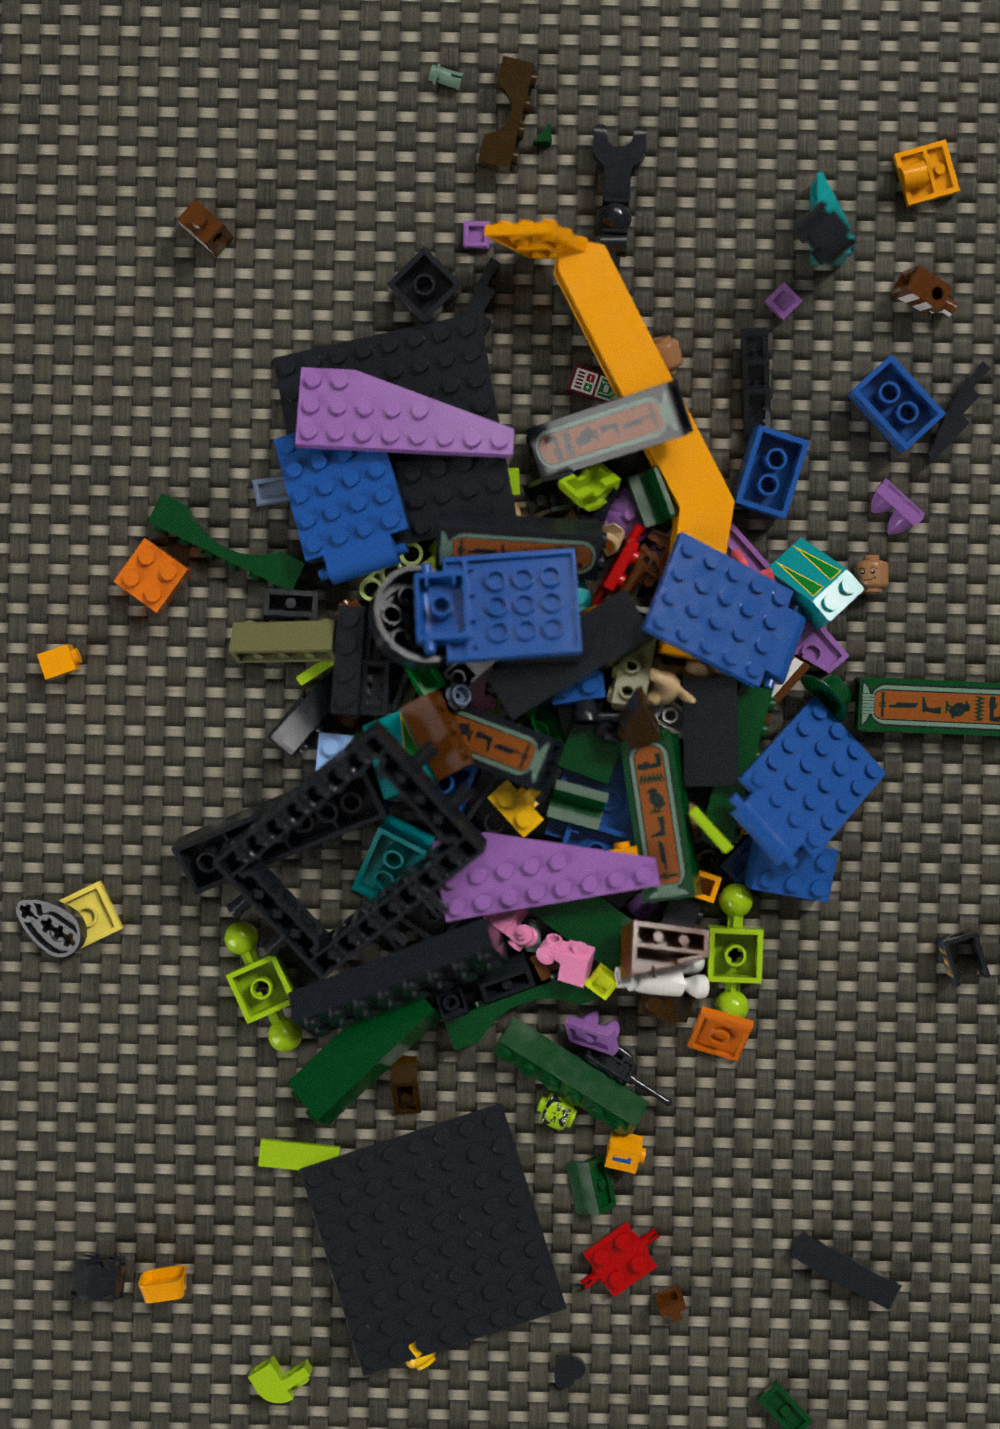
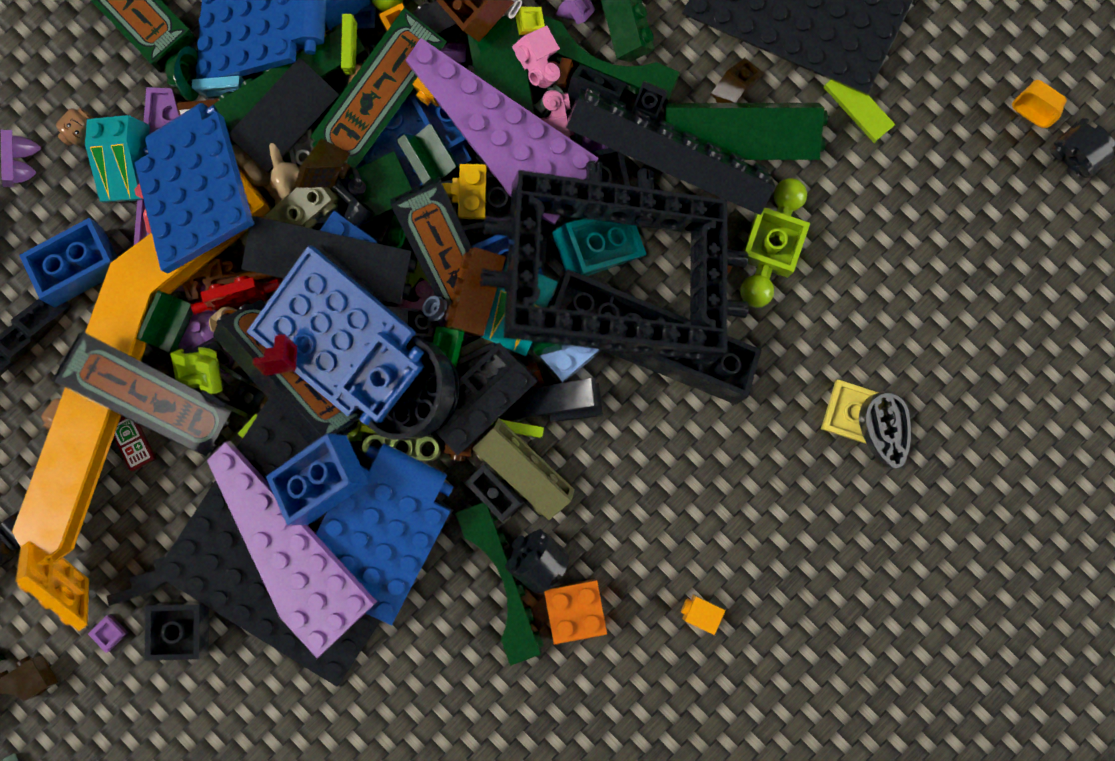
camera: 135 degrees left, 5 degrees down
sand blue tile [252,475,290,507] -> none
none -> medium azure tile [192,76,245,98]
none -> dark red panel [253,334,297,375]
none -> blue brick [266,434,369,525]
none -> black brick [505,529,569,593]

